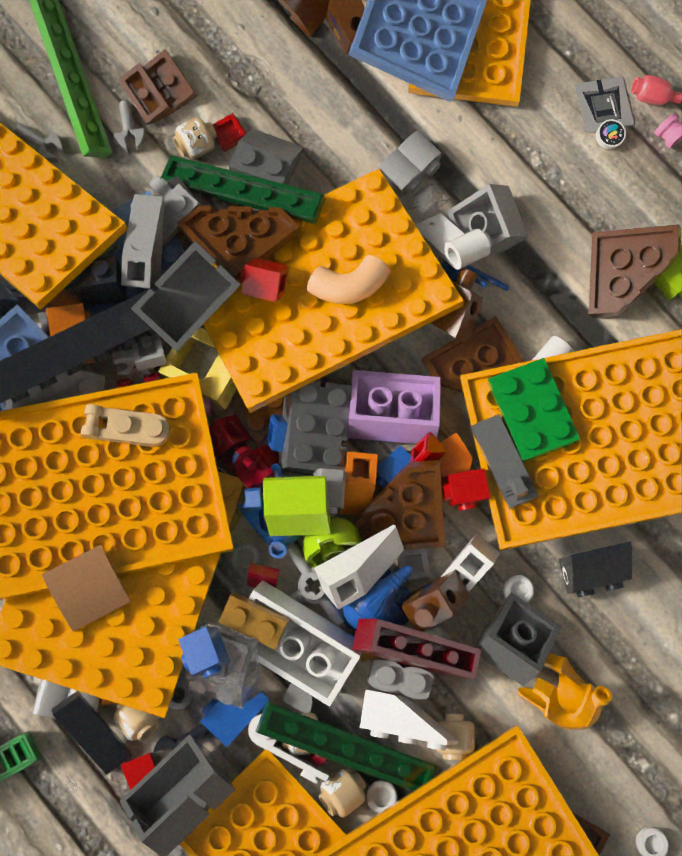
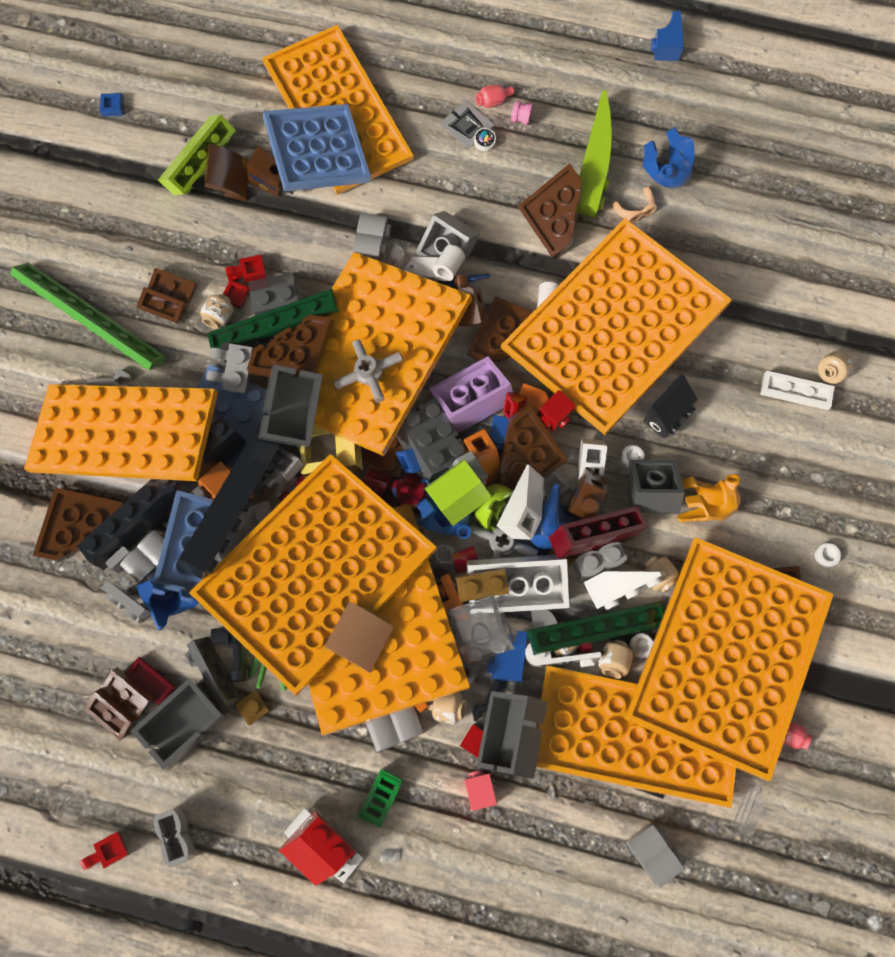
camera: 30 degrees left, 5 degrees down
black tile [51,691,132,775] -> none
tan plate [80,404,170,447] -> none
light grey bar [113,100,146,153] -> none
light grey slope [121,194,165,288] -> none
brick [178,626,231,679] -> none
red brick [240,258,289,302] -> none
light nougat cylinder [307,255,390,304] -> none
dark grey hinge [471,414,538,510] -> none
green plate [487,358,580,463] -> none
none -> red plate [225,254,267,282]
none -> light grey bar [334,339,403,403]
none -> orange slope [437,574,469,623]
none -> coral brick [464,770,497,811]

